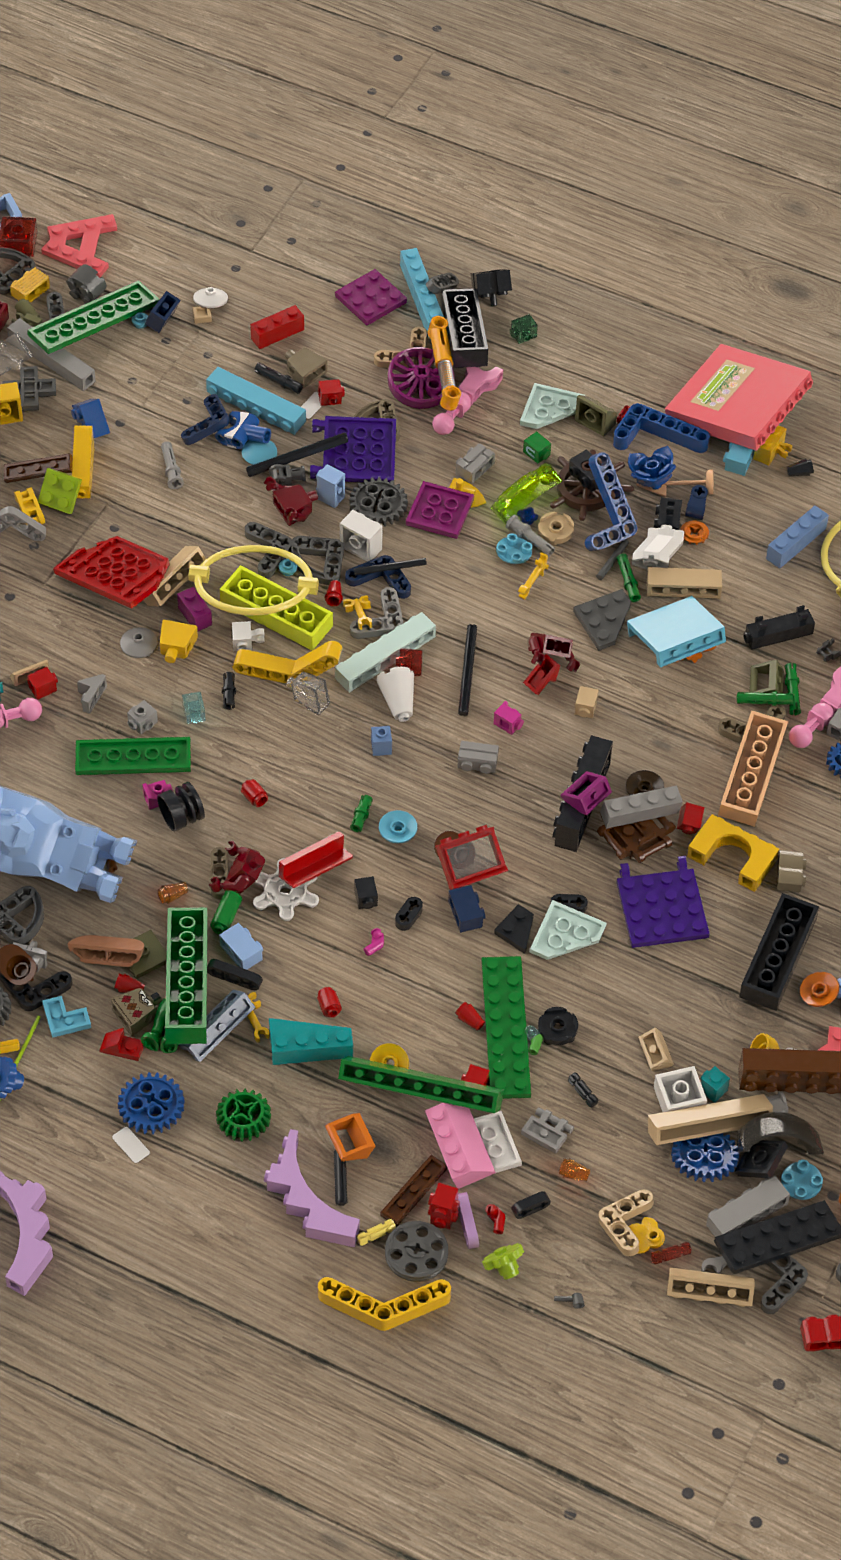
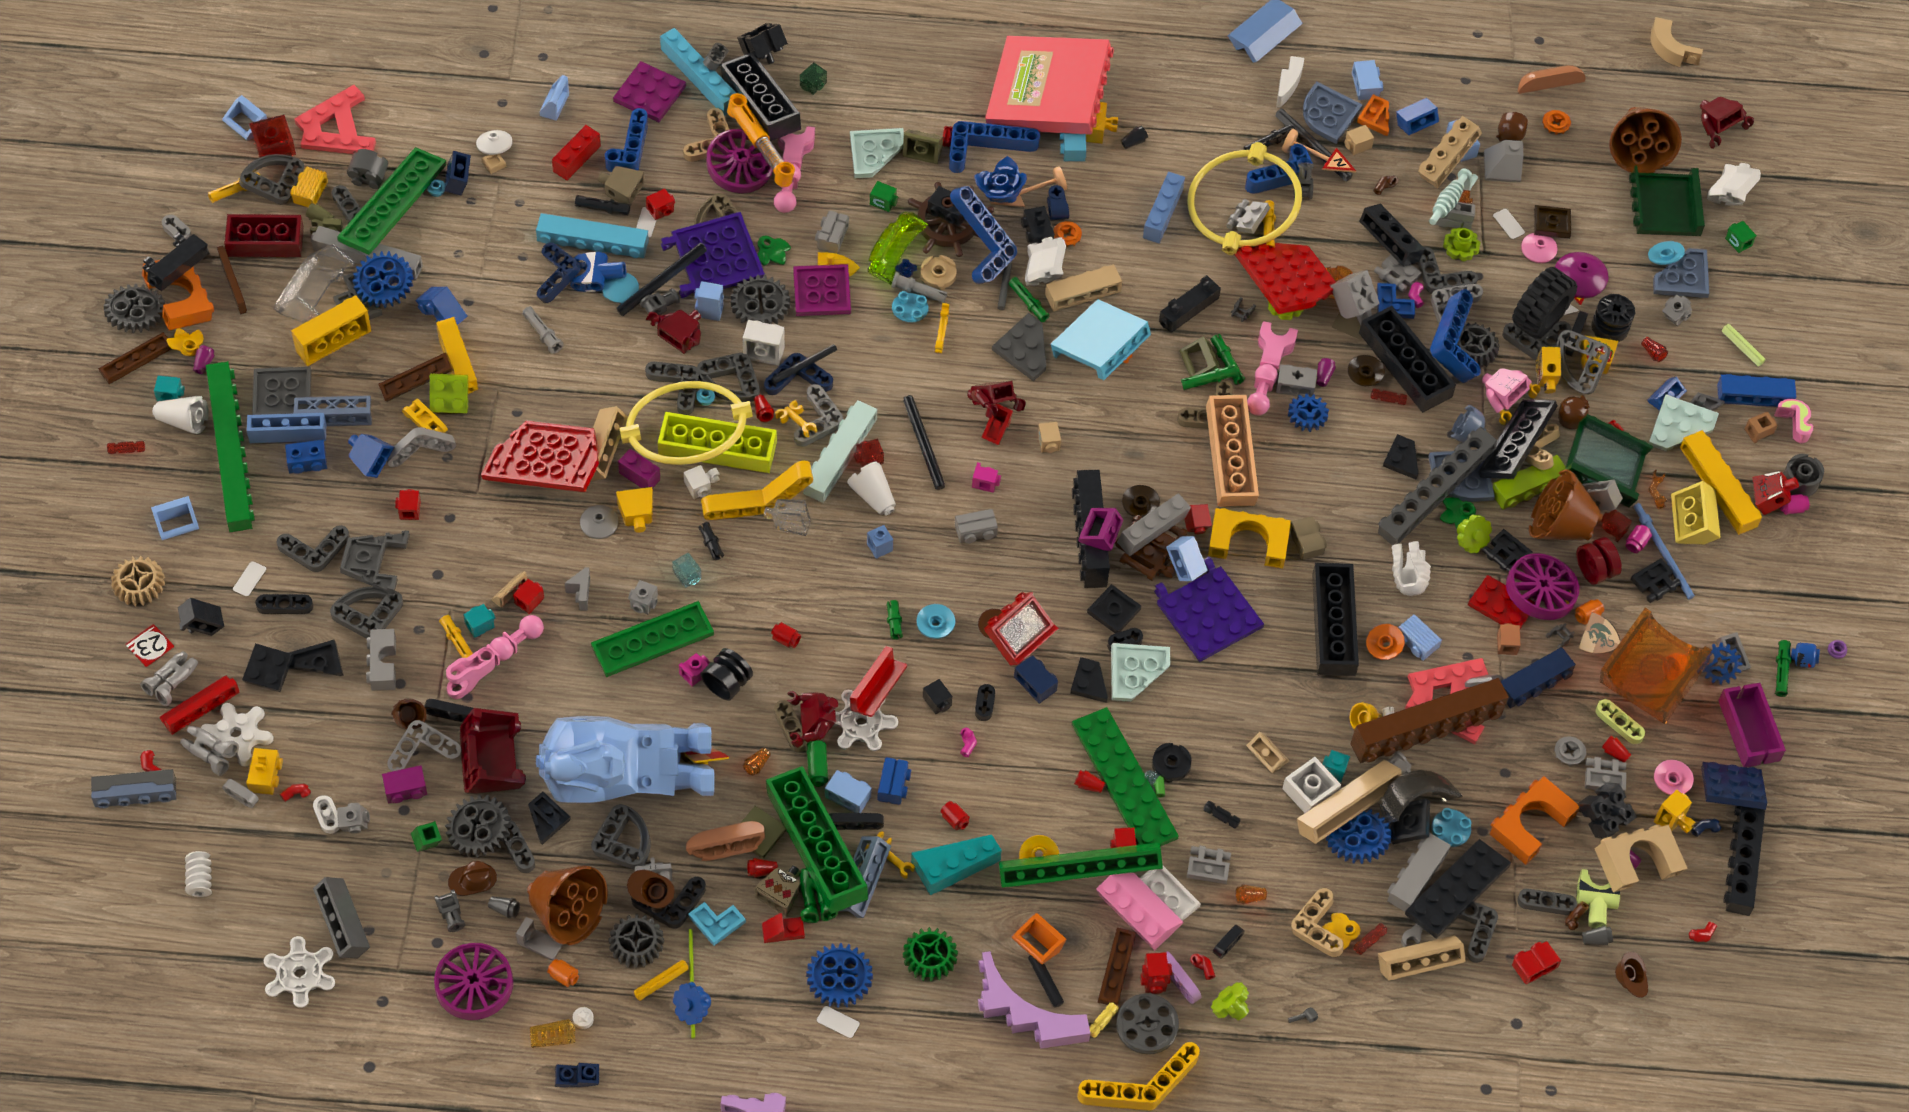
camera: 25 degrees left, 5 degrees up
none -> blue gear [353,251,414,308]
none -> light blue tile [540,75,569,121]
none -> blue beam [605,108,648,172]
none -> shield [684,748,729,765]
none -> green plate [757,235,791,266]
none -> blue brick [877,757,912,805]
none -> black plate [1087,584,1142,633]
none -> light blue brick [1166,536,1207,581]

